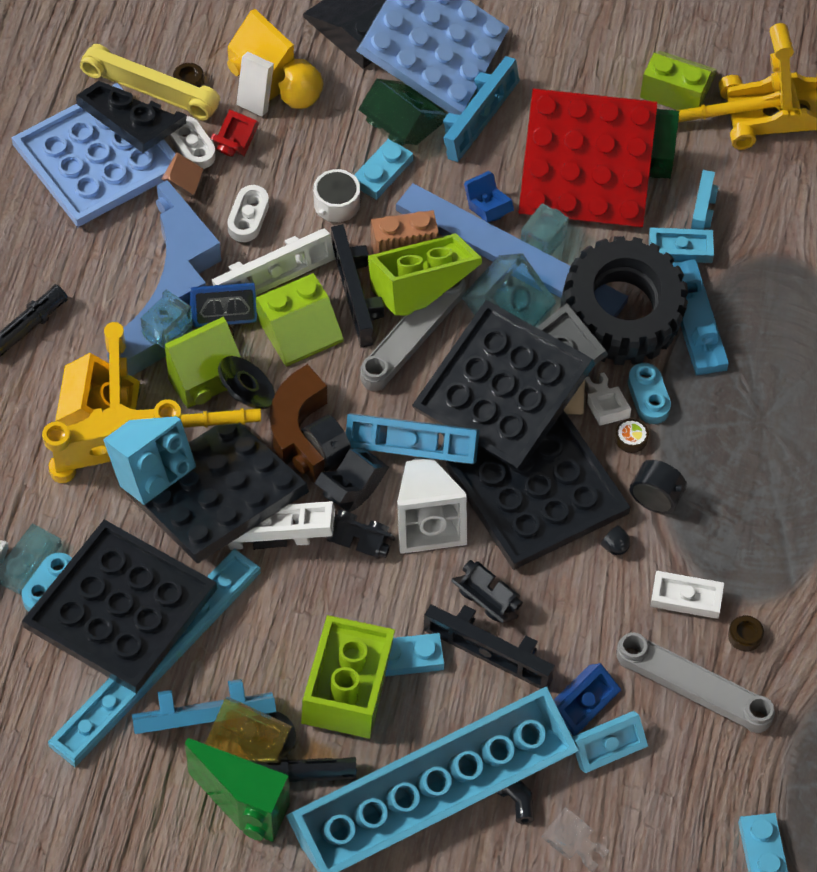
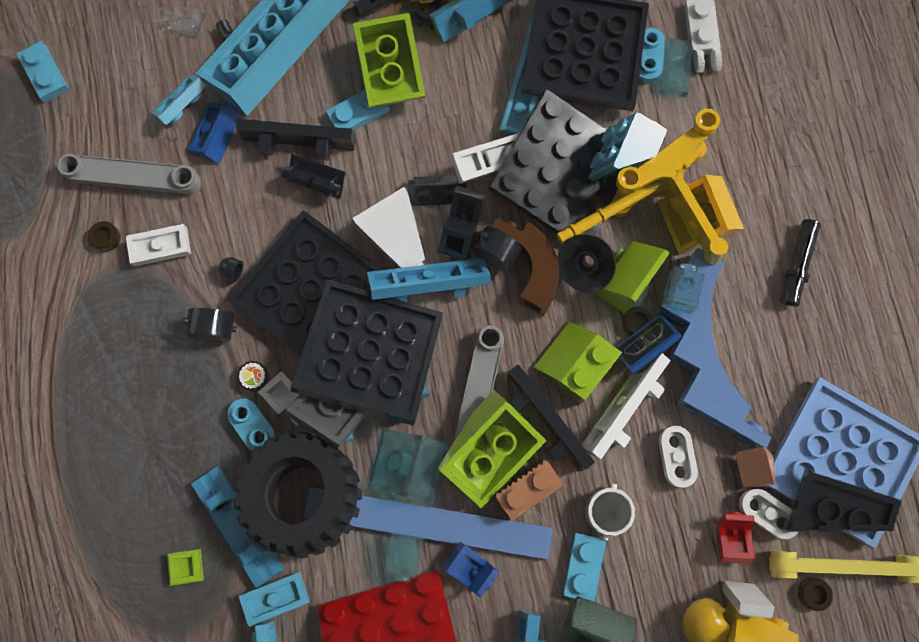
camera: 160 degrees right, 20 degrees up
none -> lime tile [167,549,204,586]

